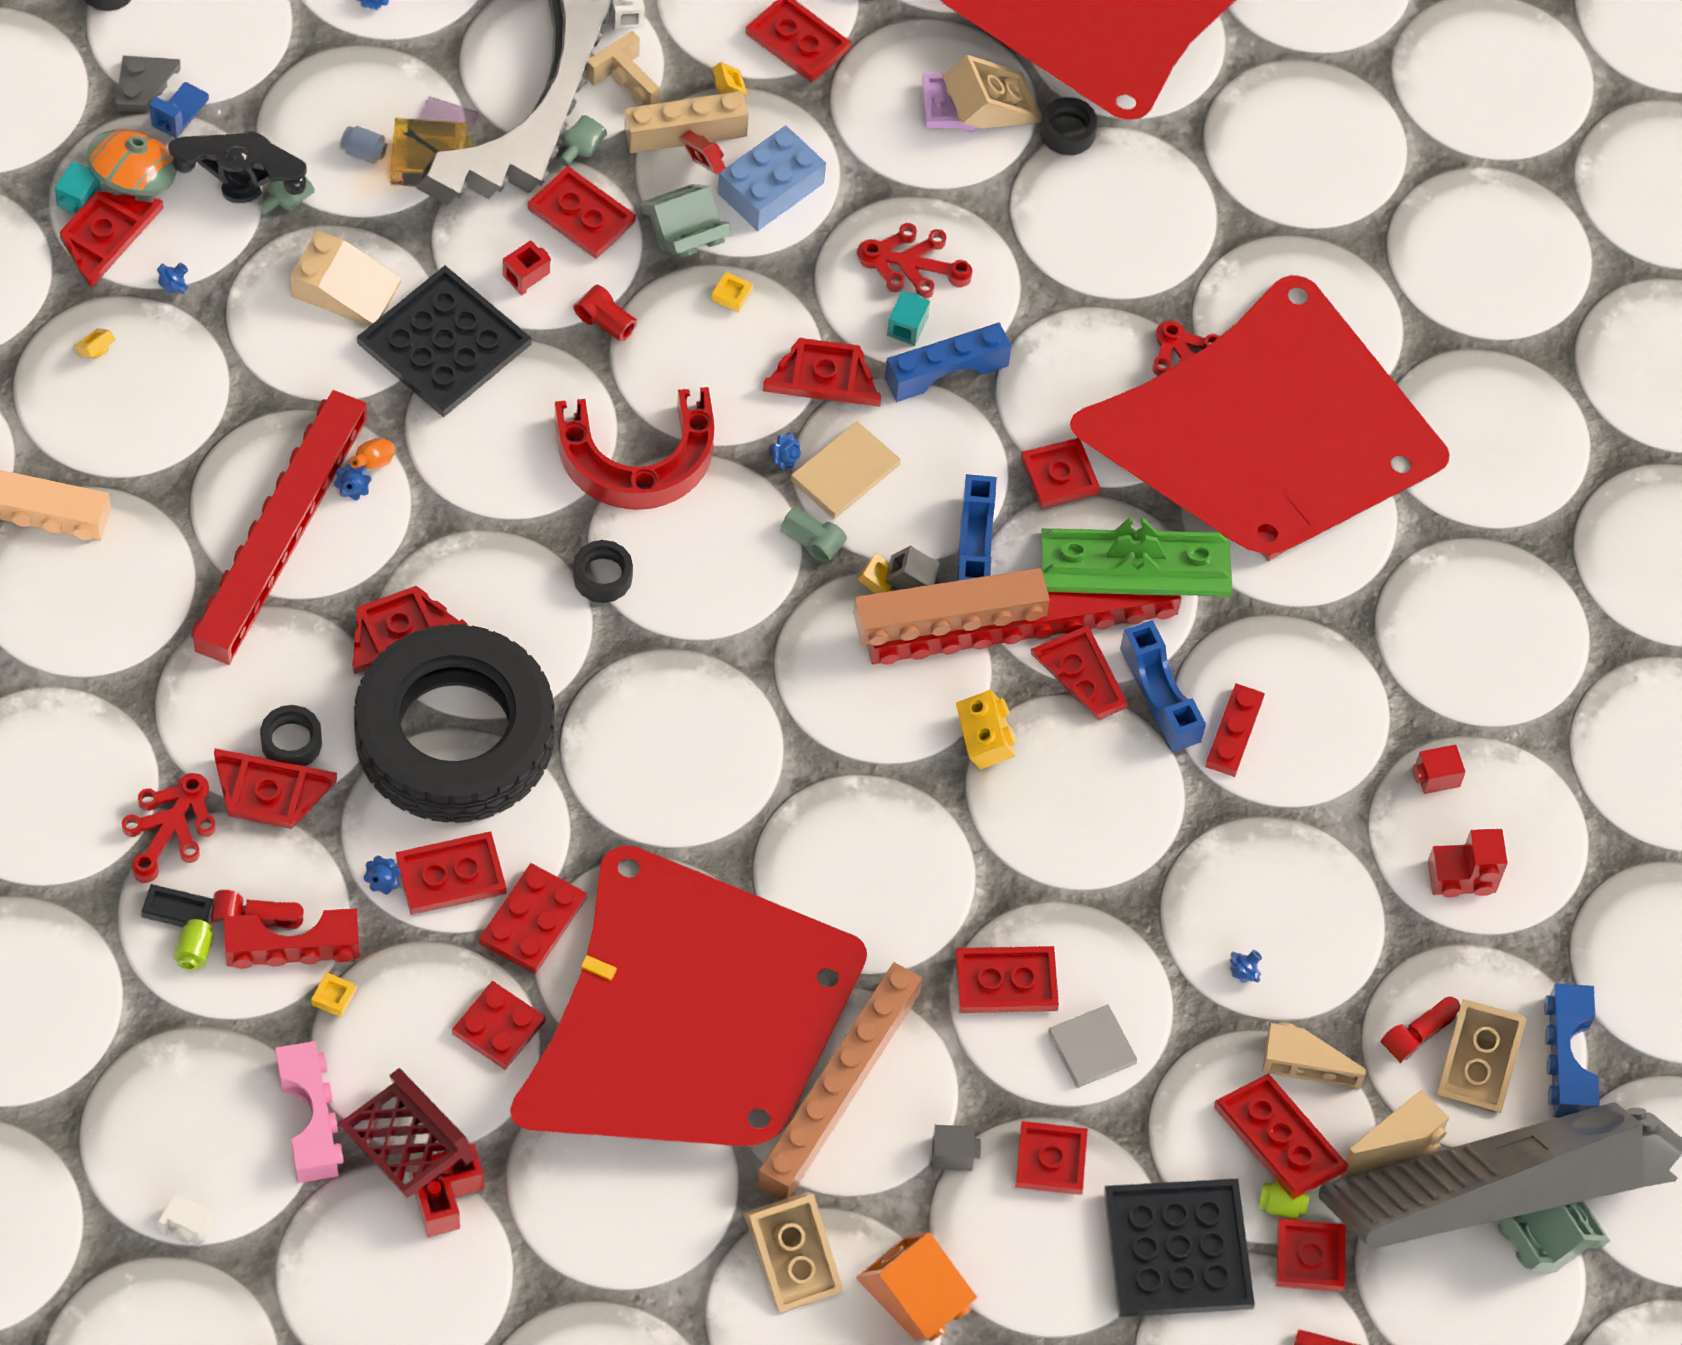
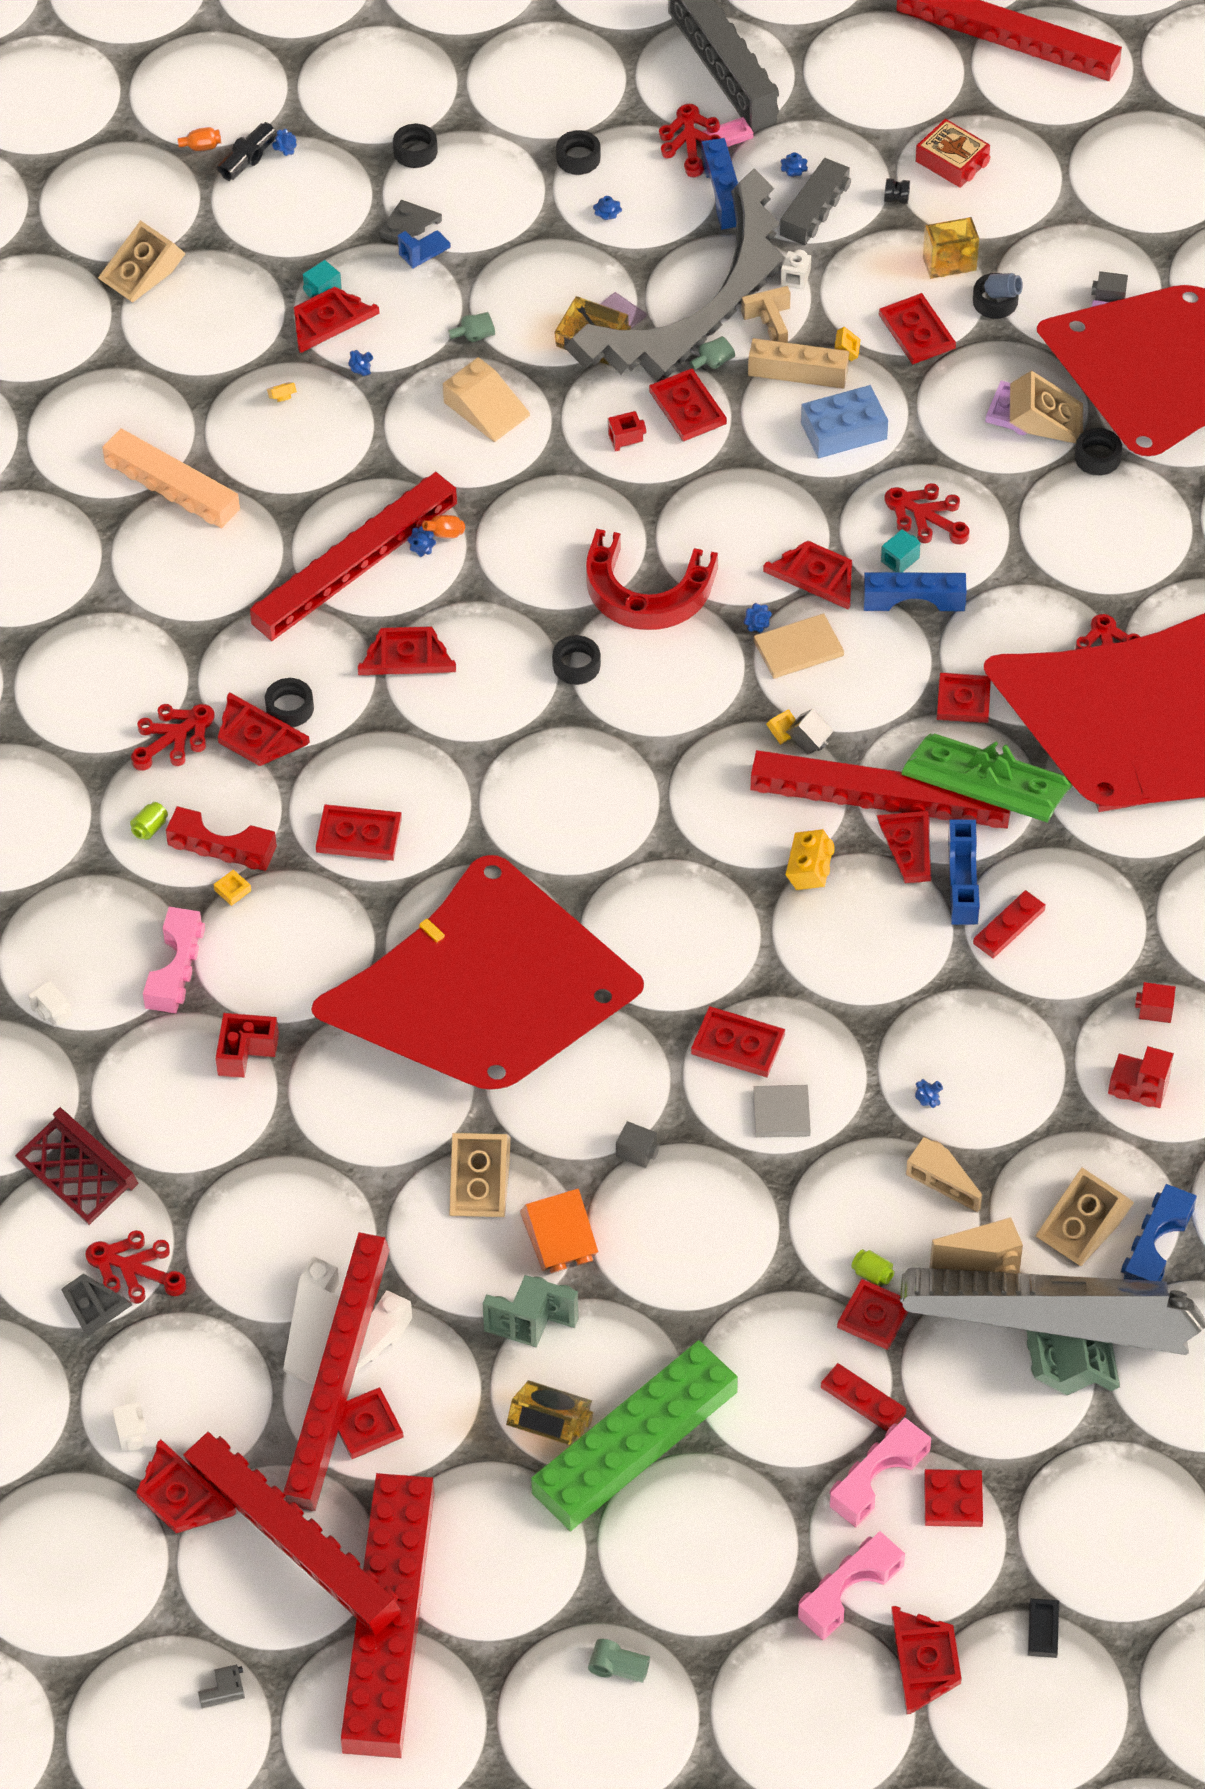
camera: 30 degrees right, 5 degrees down
dish [86,129,177,195] -> none
black tile [141,884,213,927] -> none
black piece [168,131,308,203] -> none
red piece [210,889,304,929] -> none
dark red fence [339,1067,477,1199] -> none
sand blue brick [340,126,388,164] -> none
black tyre [354,624,555,823] -> none
black plate [357,265,532,418] -> none
blue plant [364,855,401,895] -> none
red plate [452,980,546,1070] -> none
red plate [479,863,587,974] -> none
red piece [573,284,637,341] -> none
bracket [638,184,733,257] -> none
red plate [680,130,726,175] -> none
yellow plate [711,272,753,312] -> none
nougat brick [758,962,922,1200] -> none
sand green piece [780,507,847,564] -> none
nougat brick [853,568,1050,645] -> none
blue arch [957,474,997,581] -> none
red plate [1015,1121,1088,1195] -> none
black plate [1104,1178,1255,1317] -> none
red tile [1214,1073,1348,1200] -> none
red piece [1380,996,1461,1064] -> none

